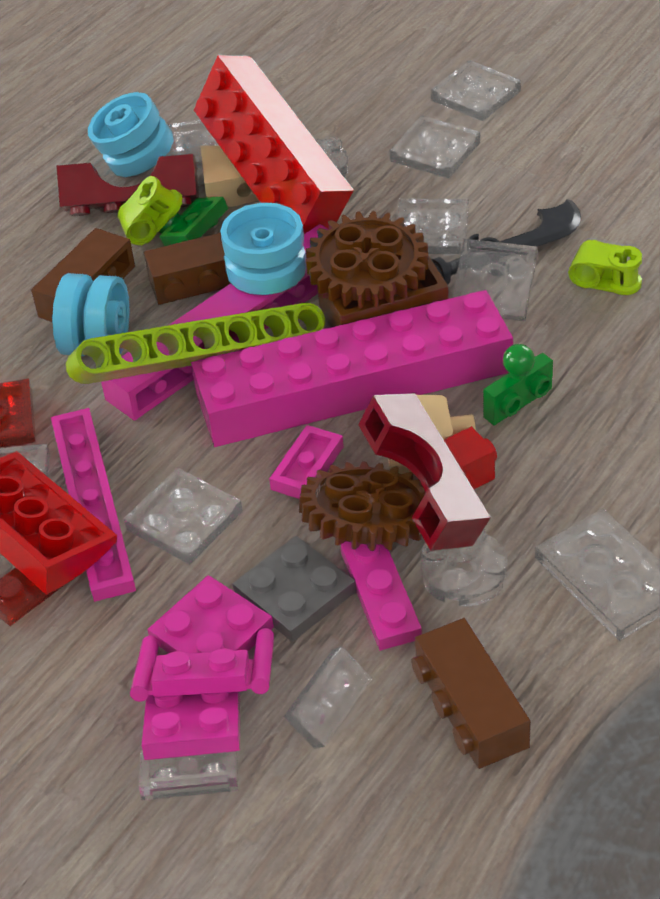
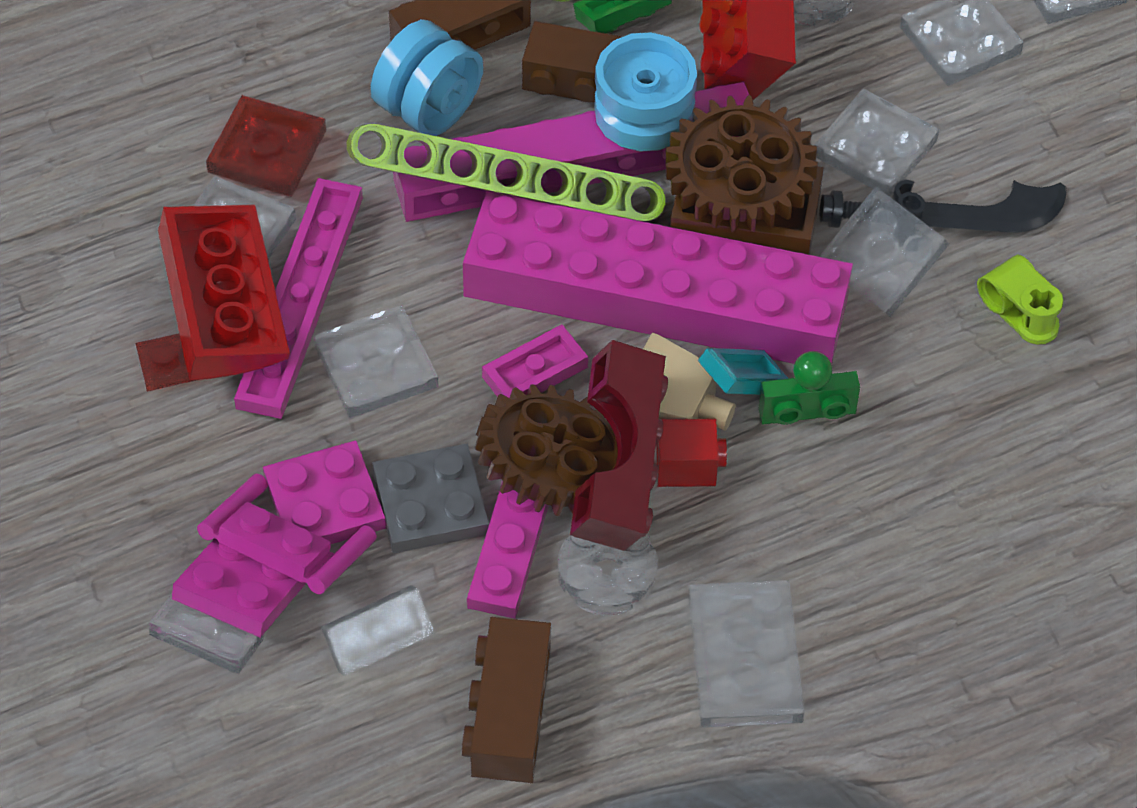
camera: 25 degrees right, 10 degrees up
none -> teal tile [698,348,789,395]

